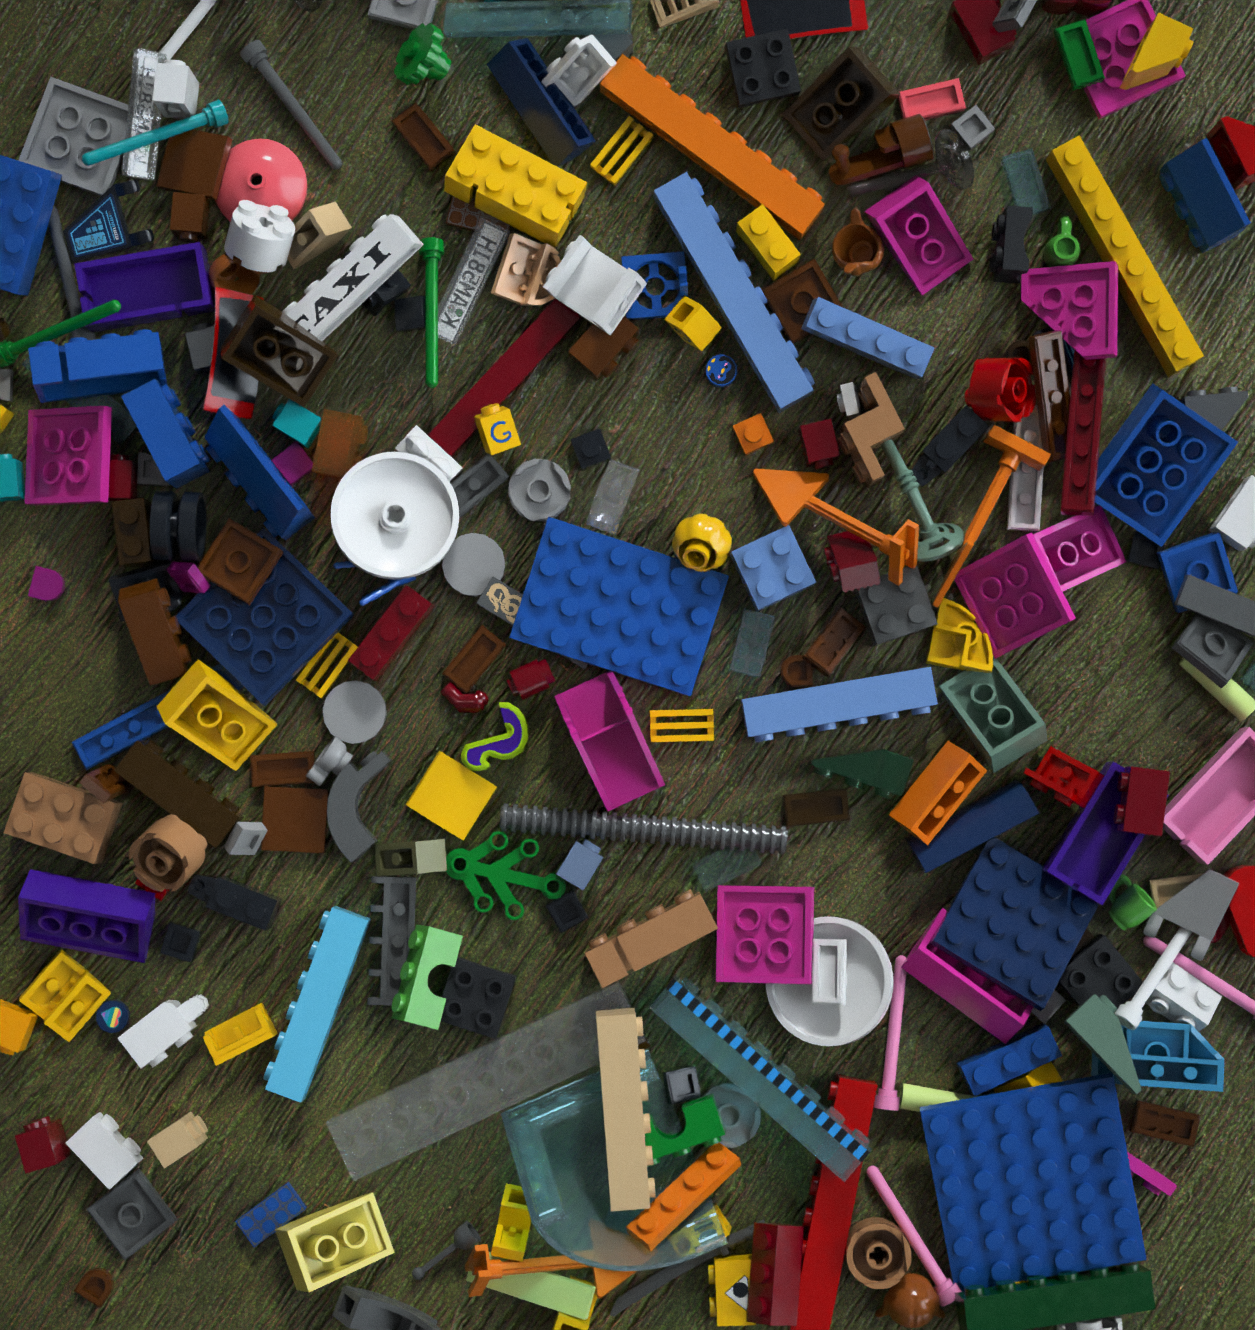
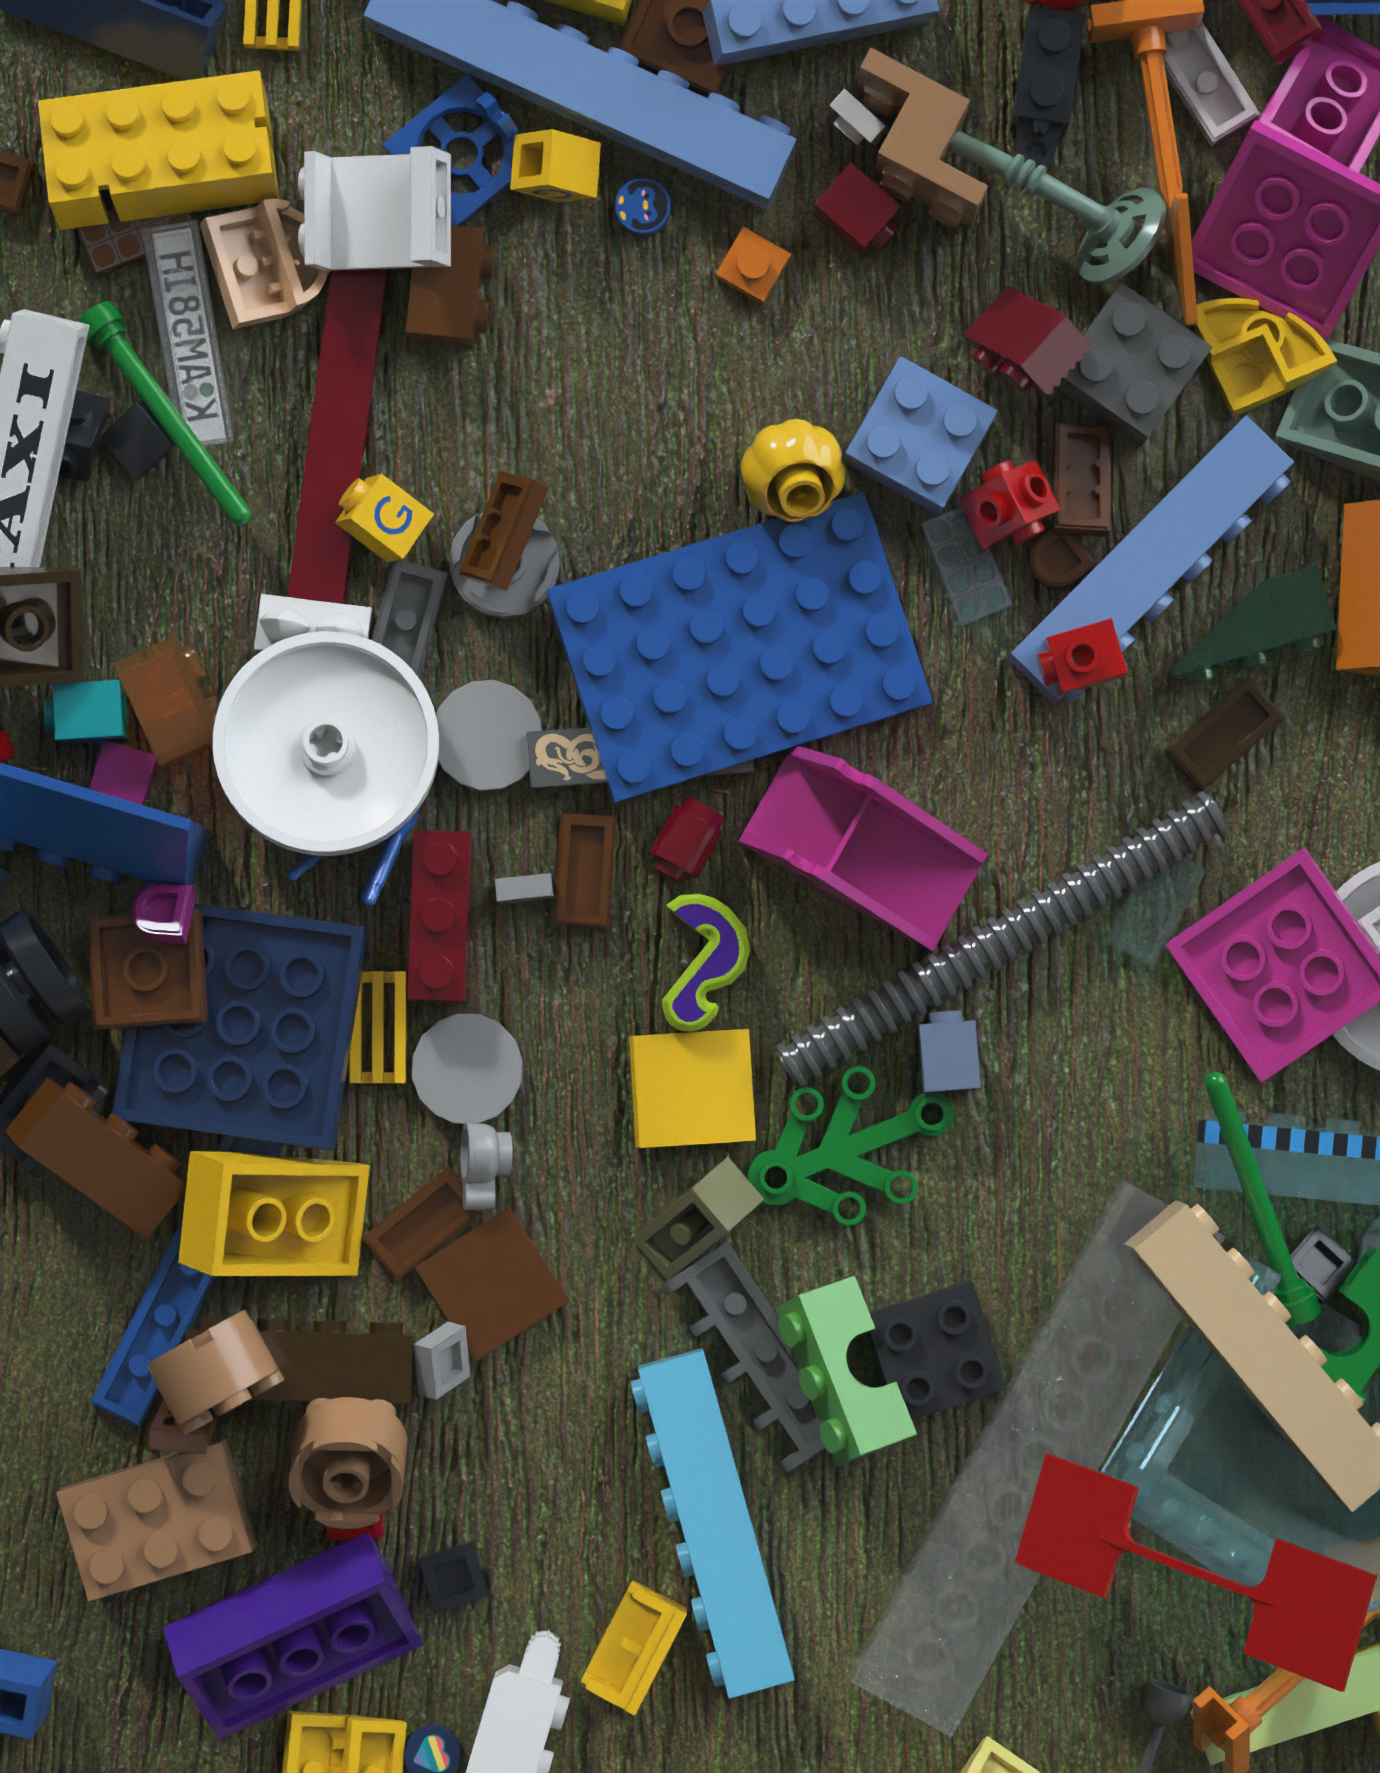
camera: 40 degrees left, 0 degrees up
magenta tile [167,561,211,593] -> none
black hinge [188,874,282,931] -> none
dark grey arch [327,751,393,863] -> none
dark red arm [440,682,489,713] -> none
yellow brick [491,1183,537,1262] -> none
black tile [545,890,589,933] -> none
black plate [571,428,611,470] -> none
medium nougat piece [585,889,718,988] -> none
clear slope [586,459,640,535] -> none
yellow tile [650,709,714,742] -> none
orange piece [753,469,919,586] -> none
none -> magenta tile [132,883,197,944]
none -> medium nougat brick [147,1310,285,1436]
none -> reddish brown plate [459,471,549,591]
none -> light grey tile [495,873,554,904]
none -> red brick [958,460,1061,549]
none -> red hinge [1015,1453,1378,1692]
none -> red brick [1036,618,1128,697]
none -> green piece [1205,1072,1322,1327]

